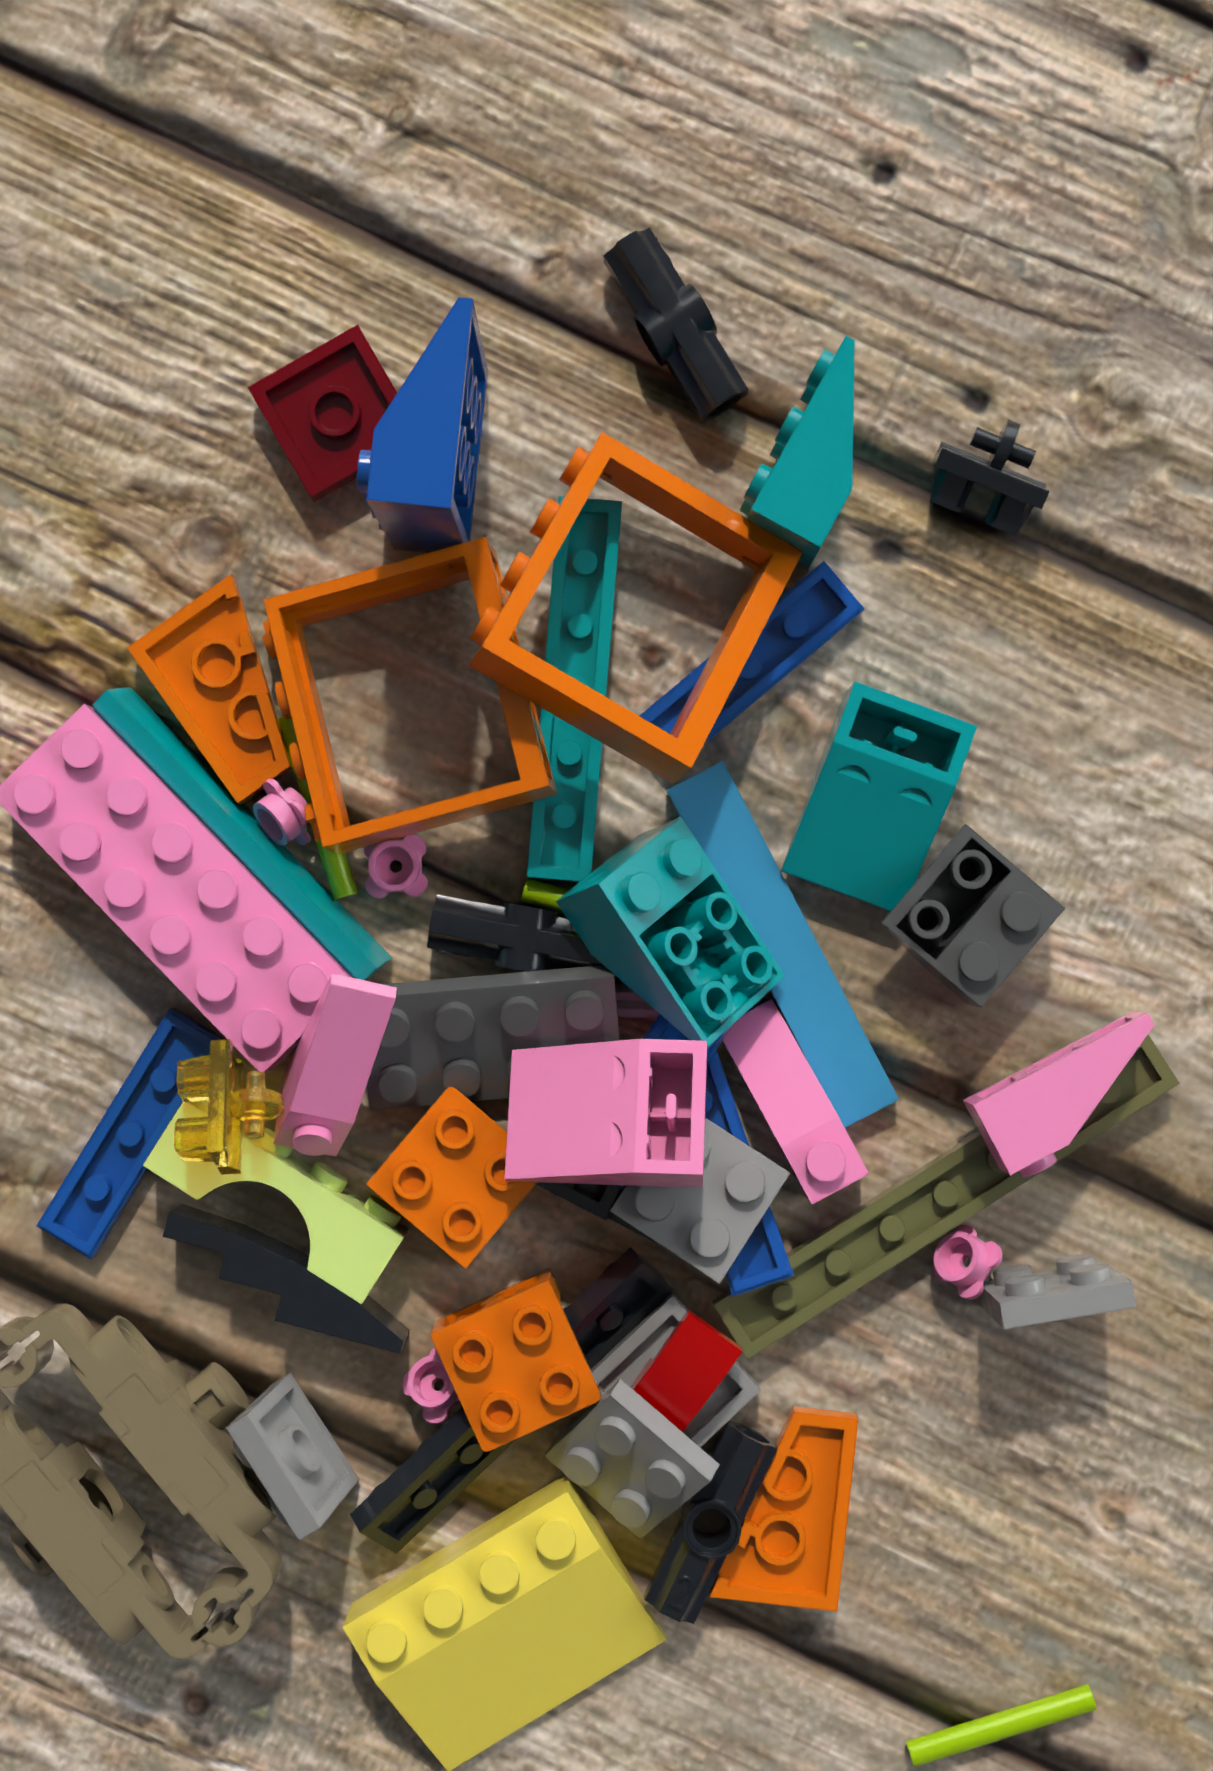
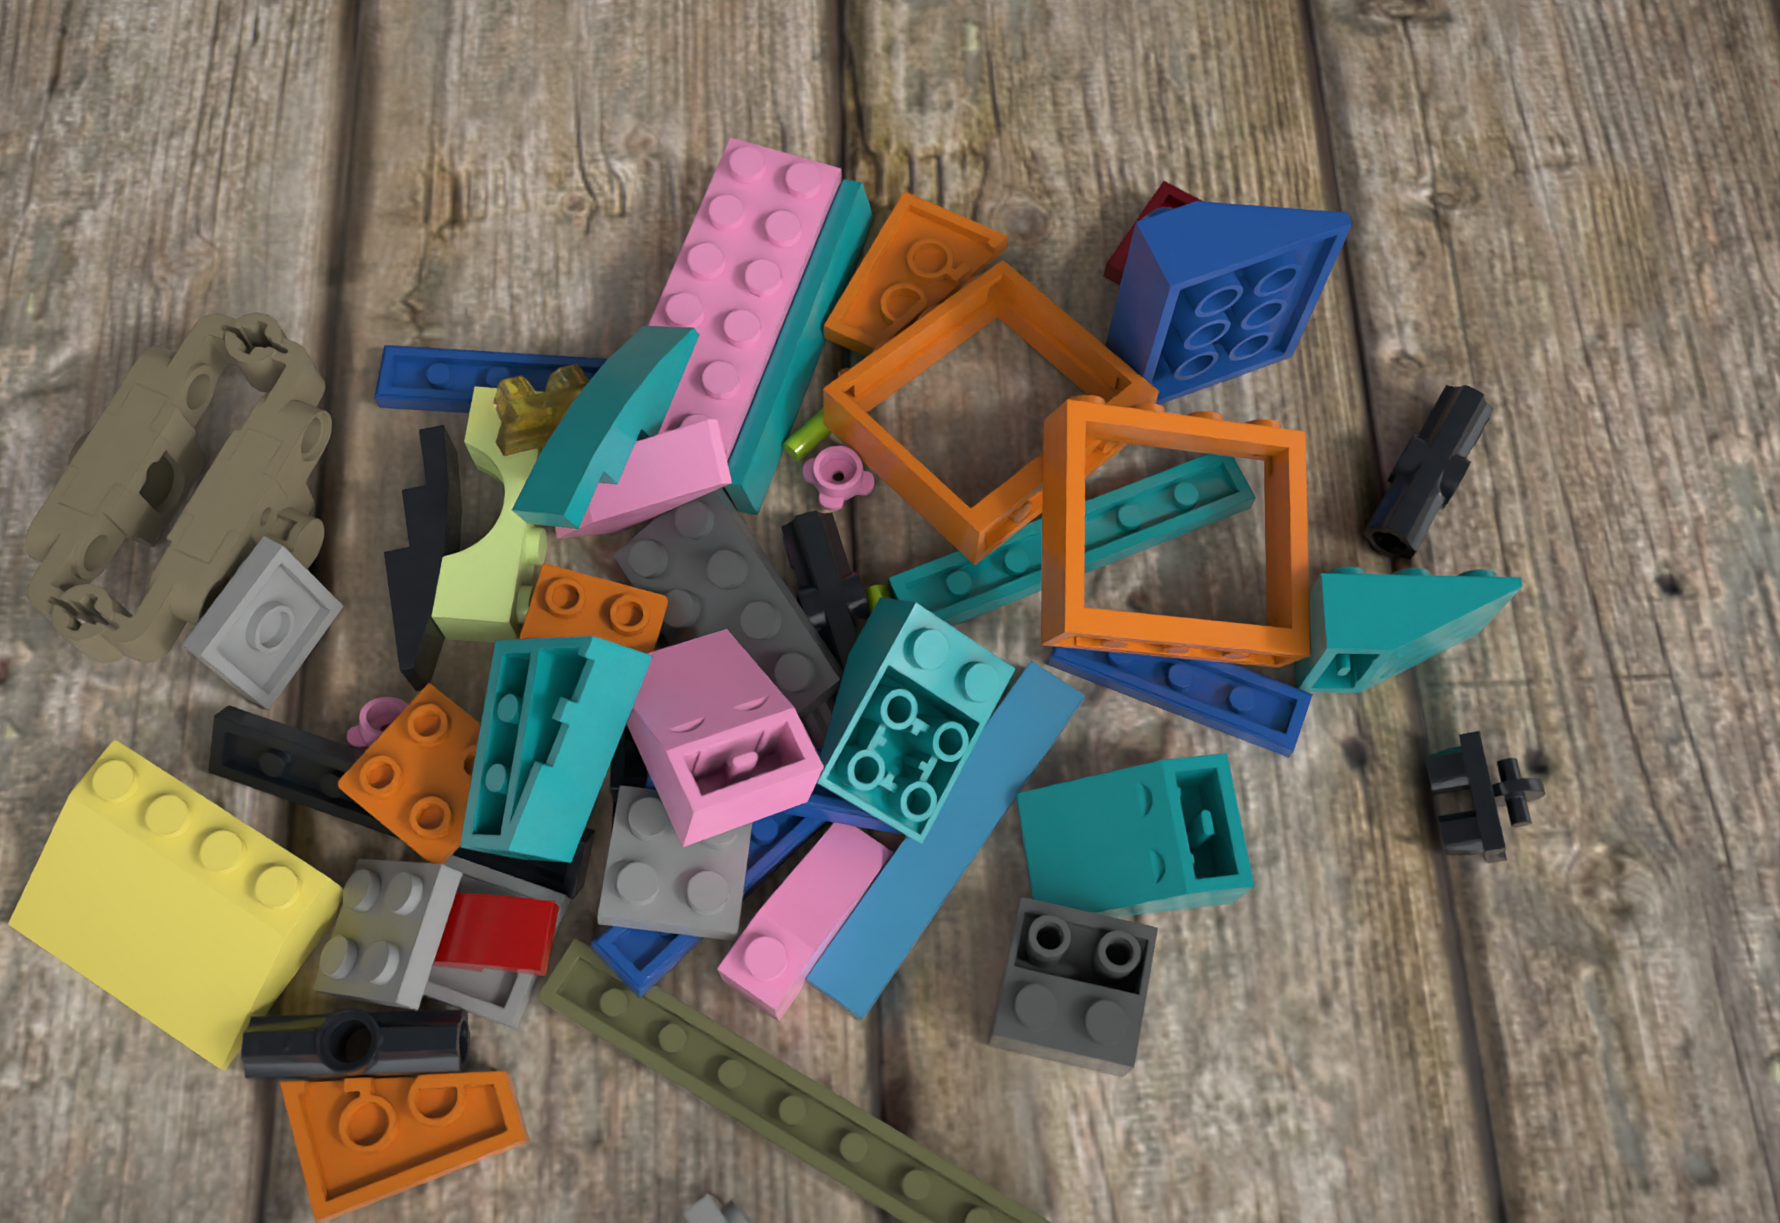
camera: 60 degrees right, 20 degrees down
bright pink plate [253,778,311,846] -> none
bright pink plate [933,1225,1003,1300] -> none
bright pink slope [963,1011,1155,1178] -> none
none -> teal wedge [460,636,653,863]
none -> teal slope [512,326,700,529]

